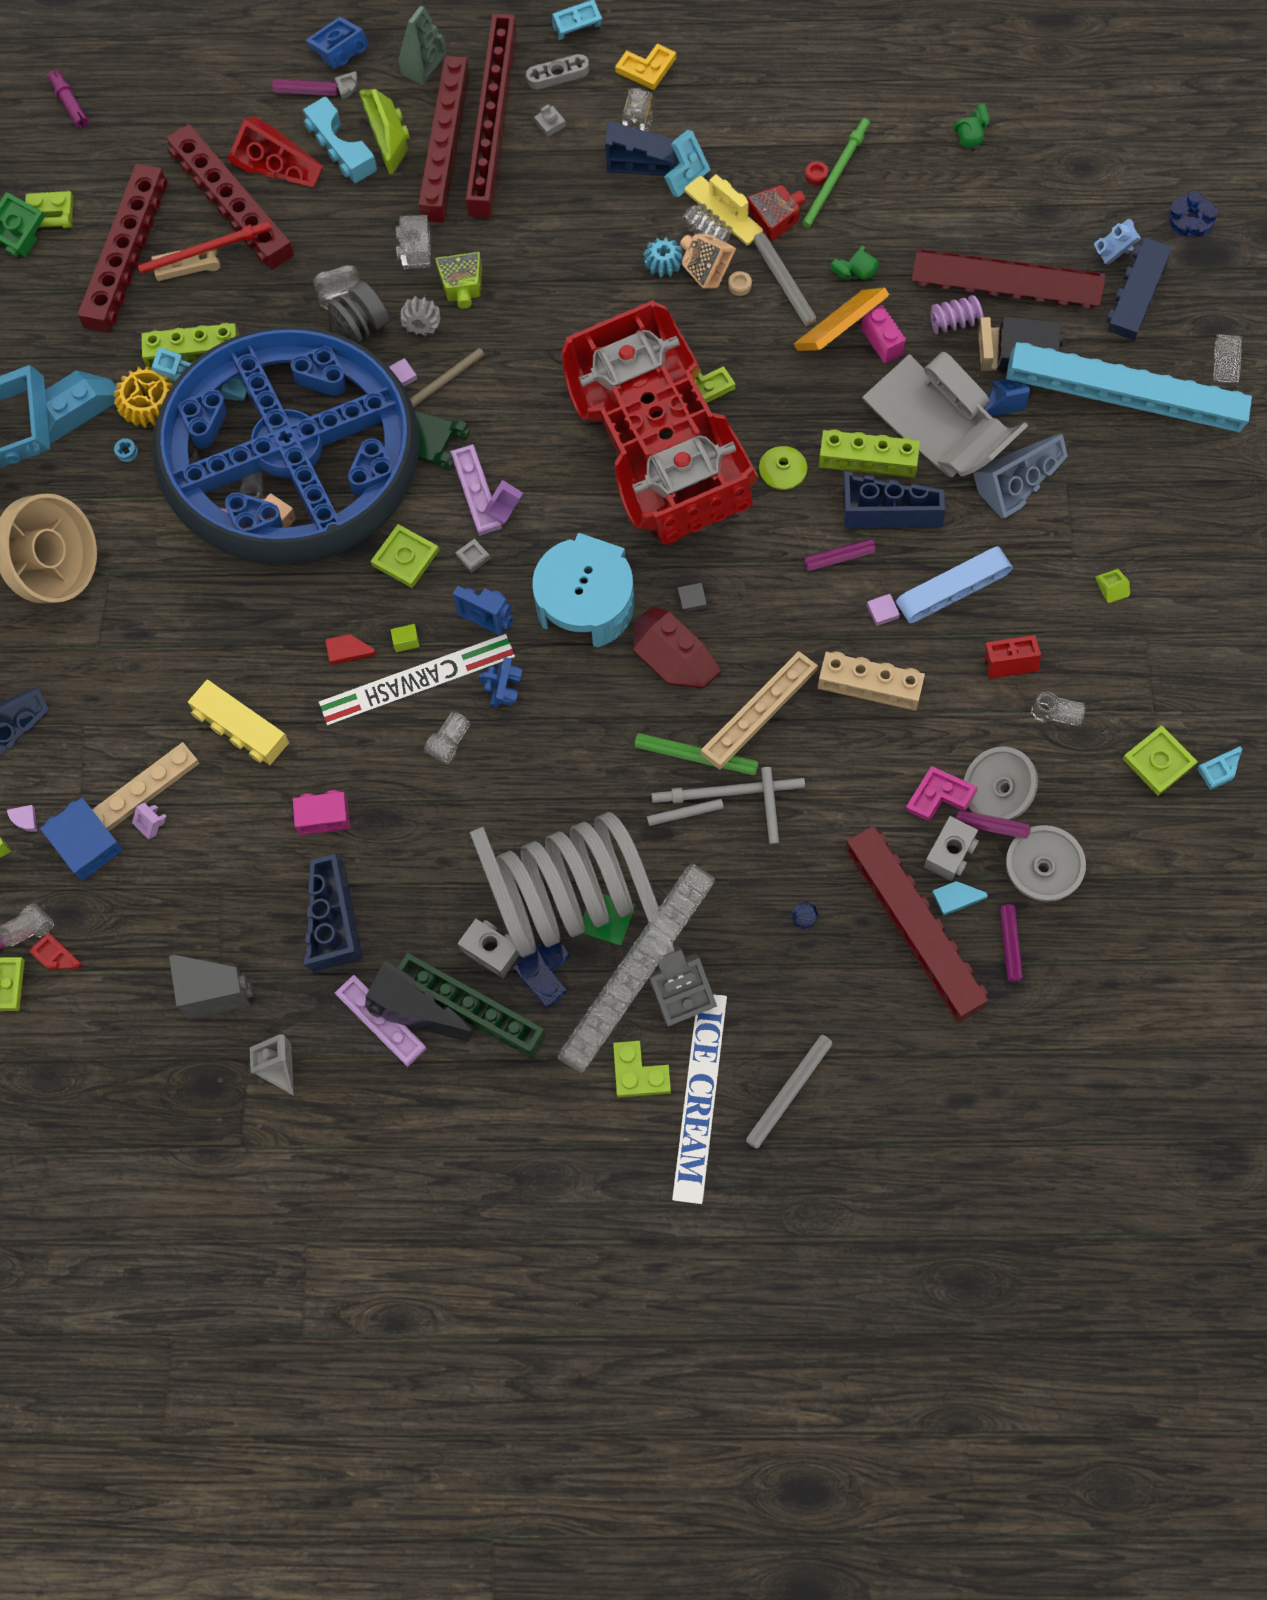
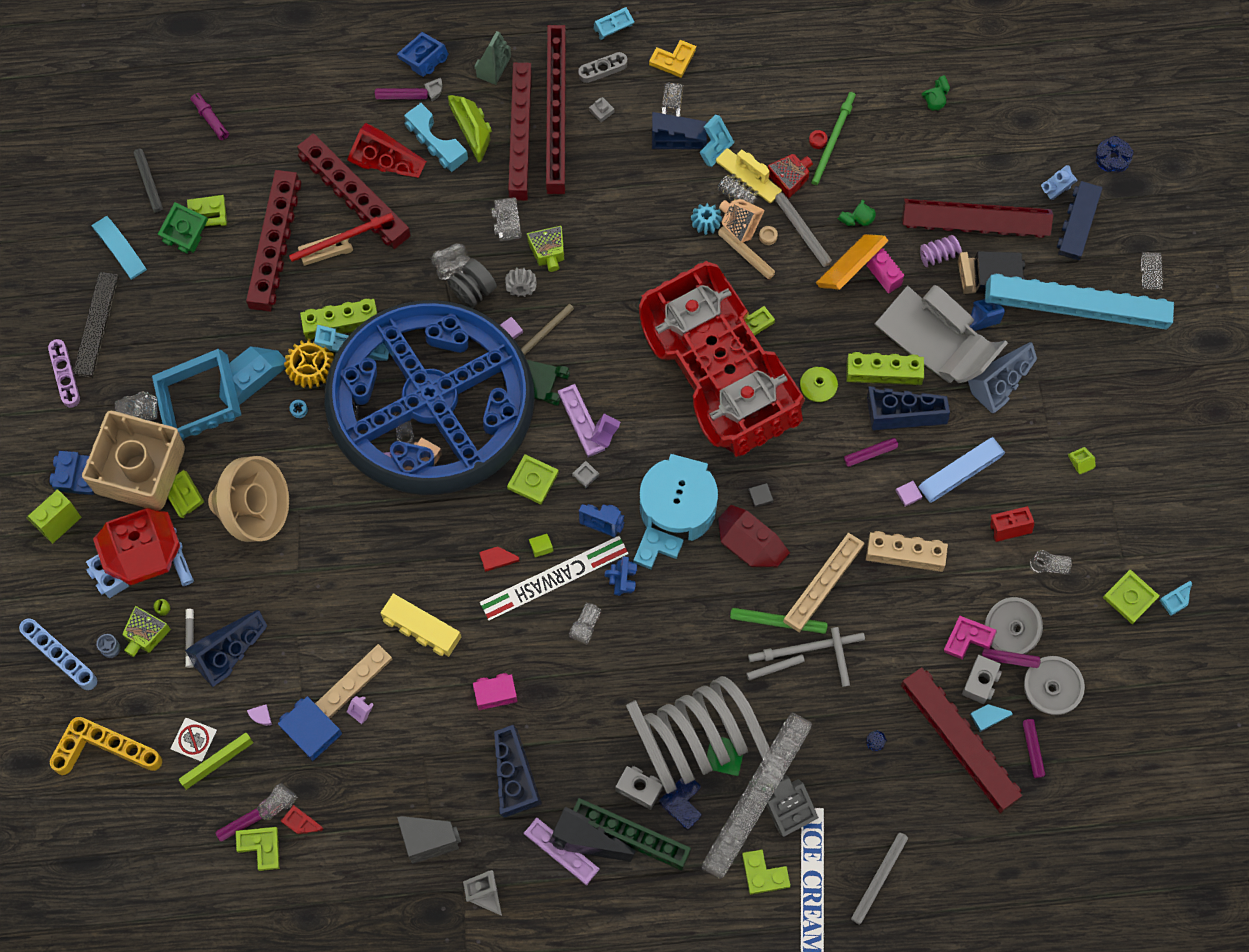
camera: 10 degrees left, 0 degrees up
none -> medium azure plate [633,526,684,569]
none -> tan axle [718,226,775,279]

